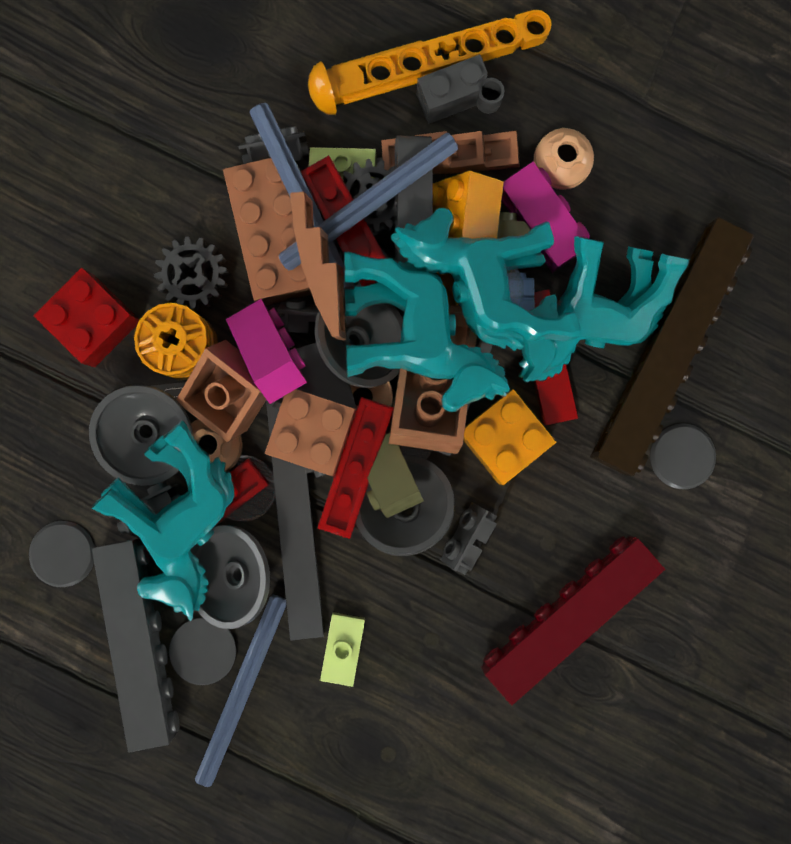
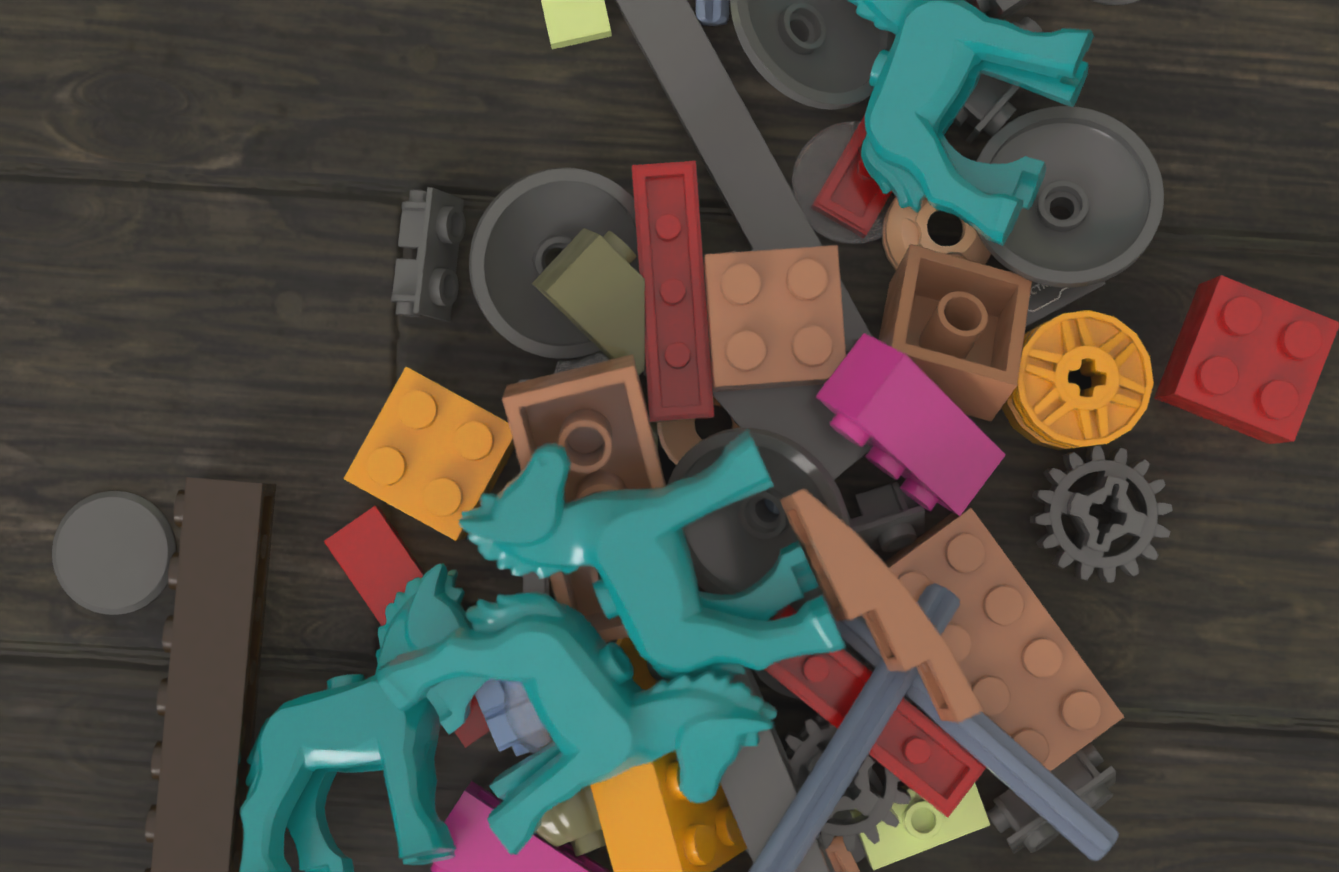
camera: 165 degrees right, 0 degrees up
dark red brick [481,535,666,706] -> none

